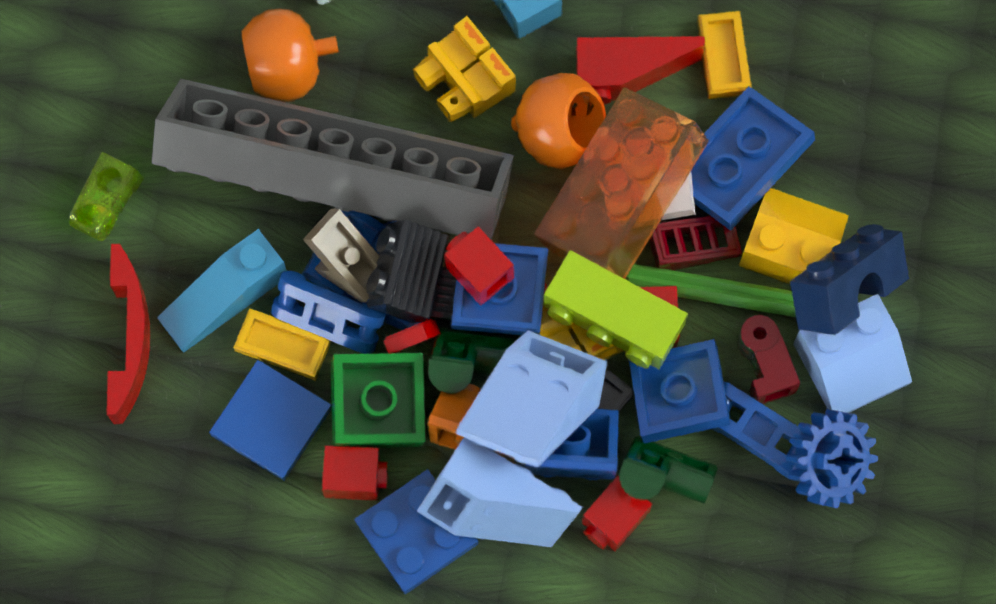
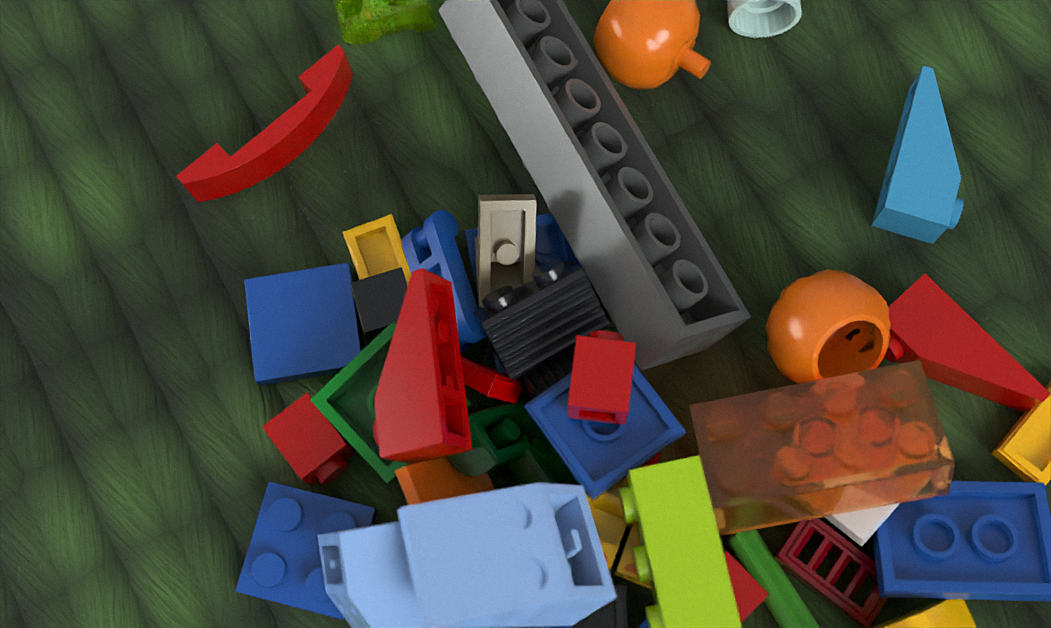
camera: 55 degrees right, 0 degrees up
dark azure slope [157,229,287,353] -> none
yellow hips [413,16,516,122] -> none
none -> black tile [350,267,408,337]
none -> red slope [373,268,473,464]

